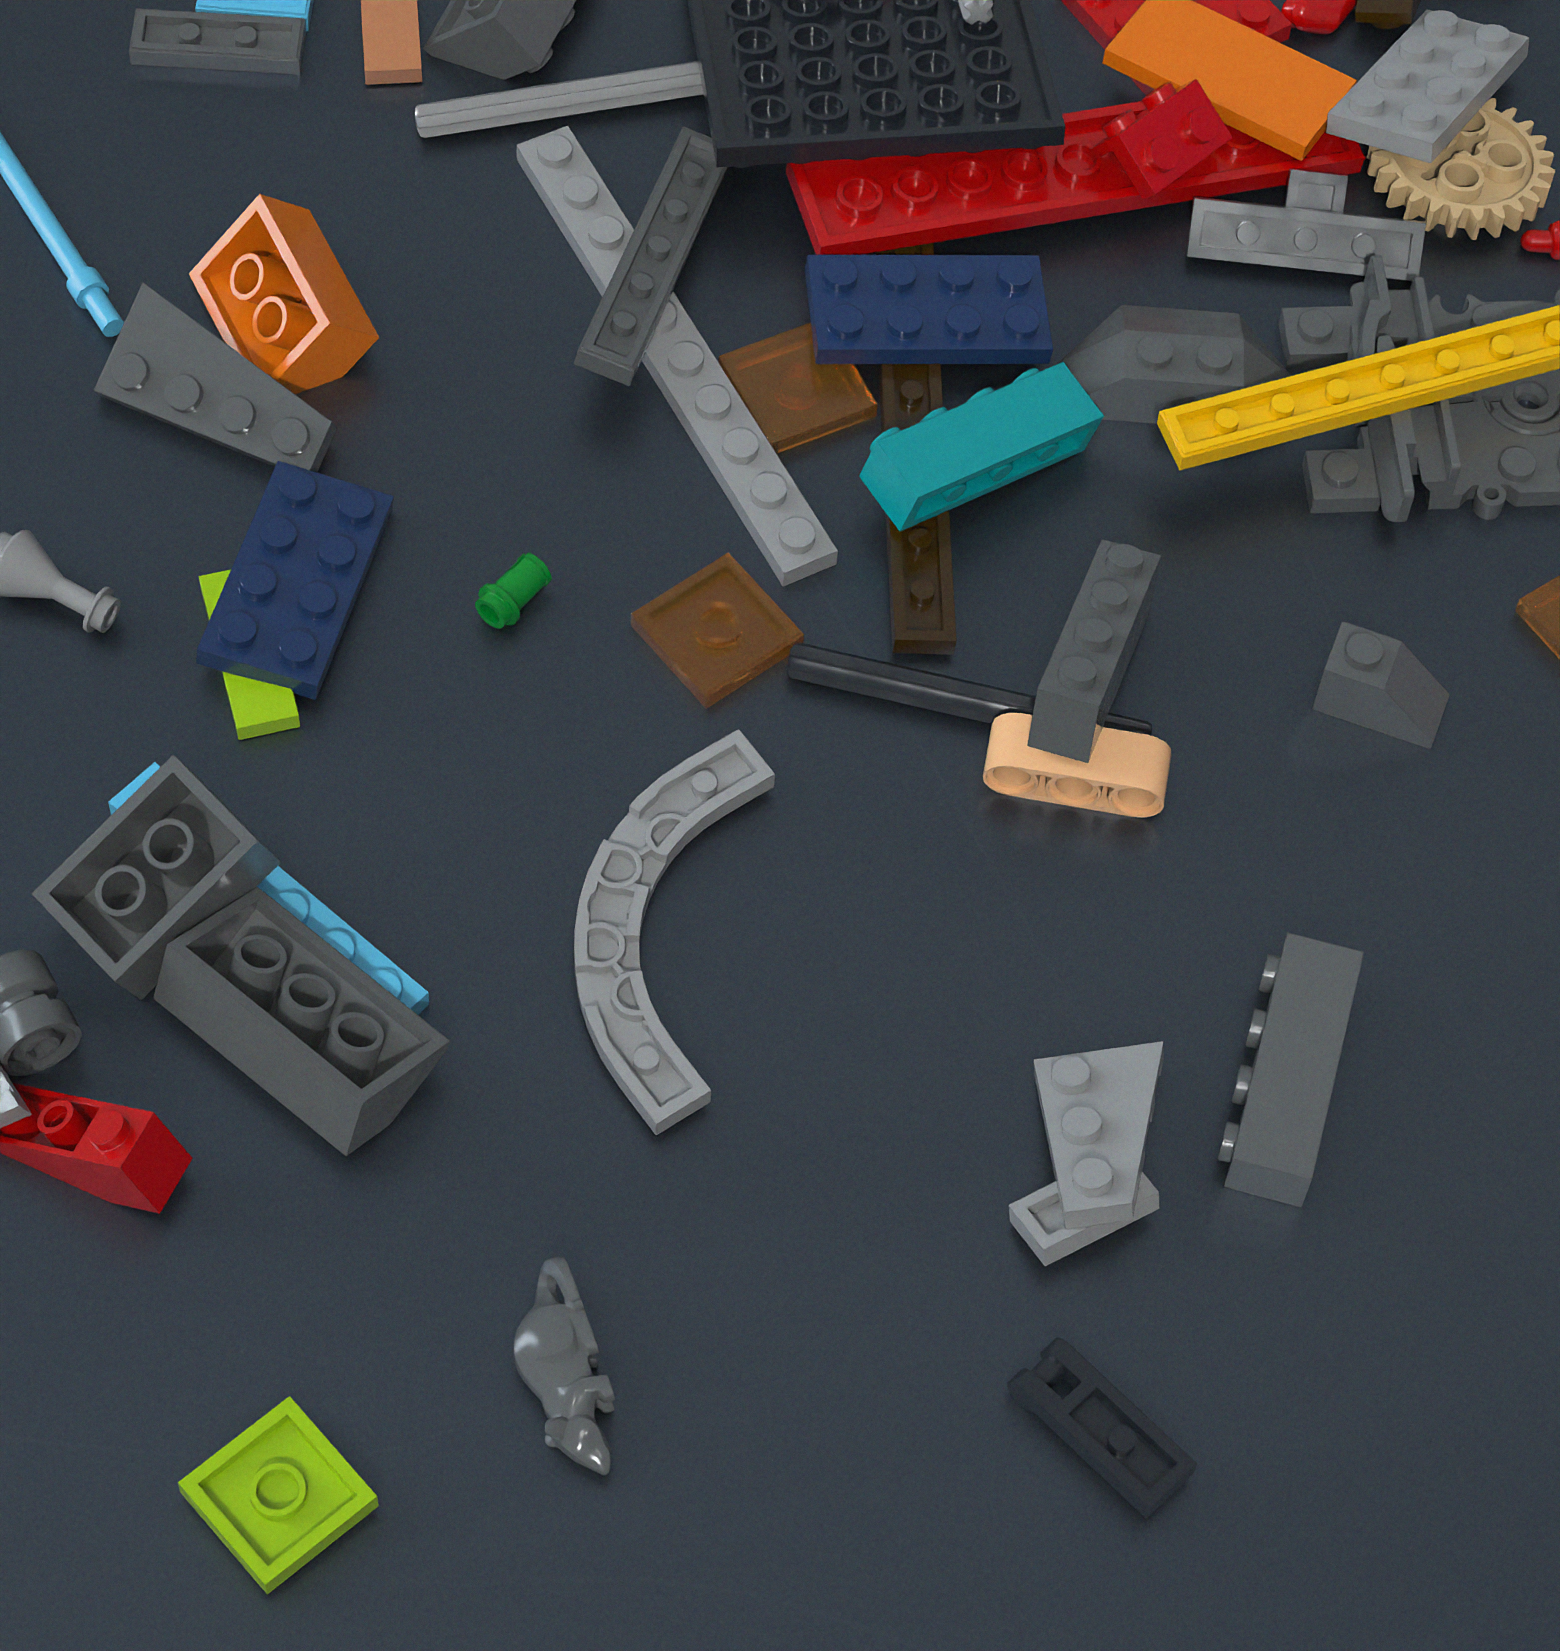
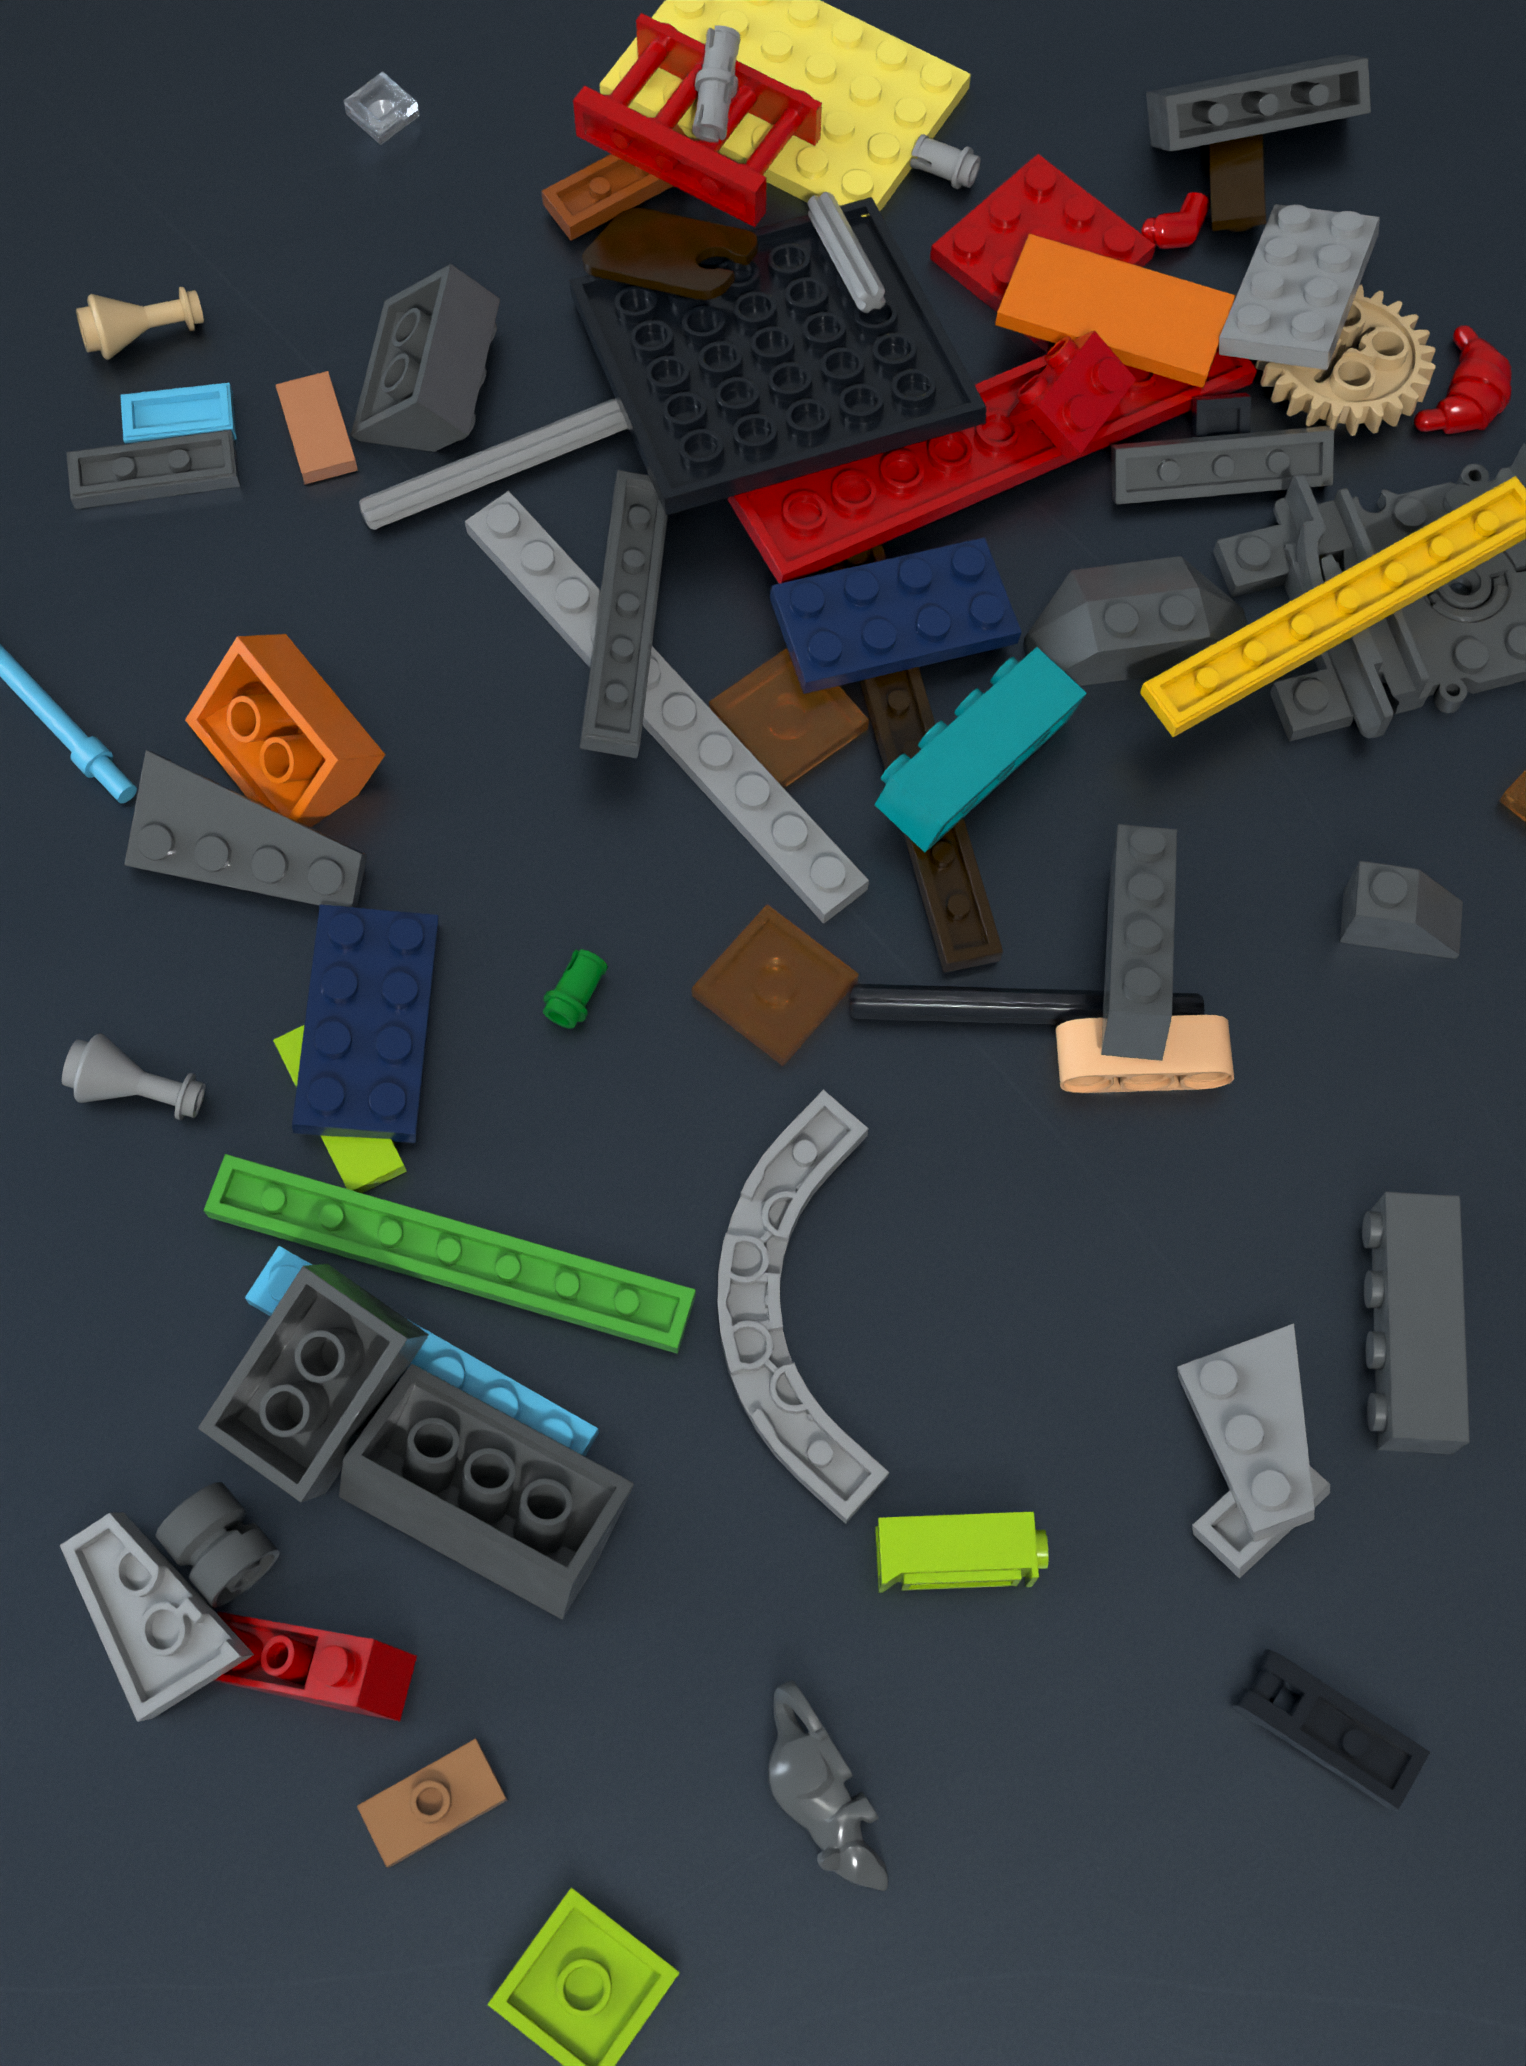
camera: 10 degrees left, 10 degrees up
none -> bright green plate [203,1154,696,1354]
none -> medium nougat plate [357,1739,508,1868]
none -> lime window [875,1512,1048,1593]

